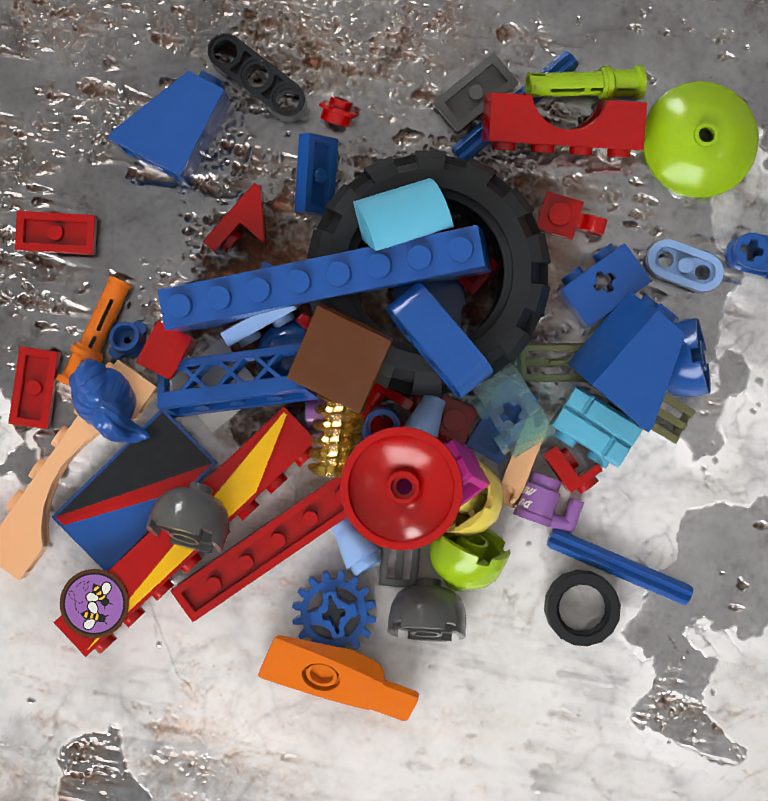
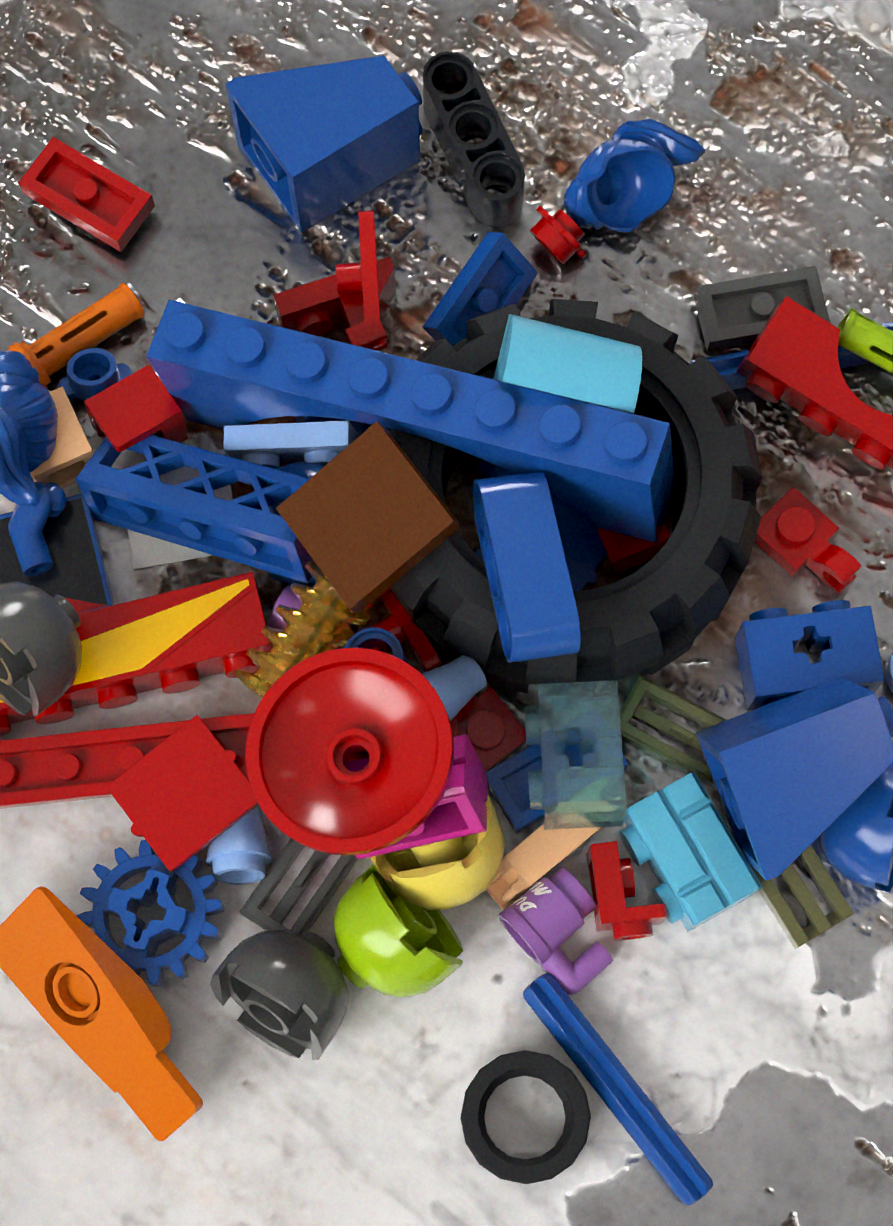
camera: 30 degrees right, 15 degrees down
none -> blue arm [8,481,66,577]
none -> red piece [105,715,259,873]
none -> red piece [336,211,388,351]
none -> blue hair [564,119,706,232]

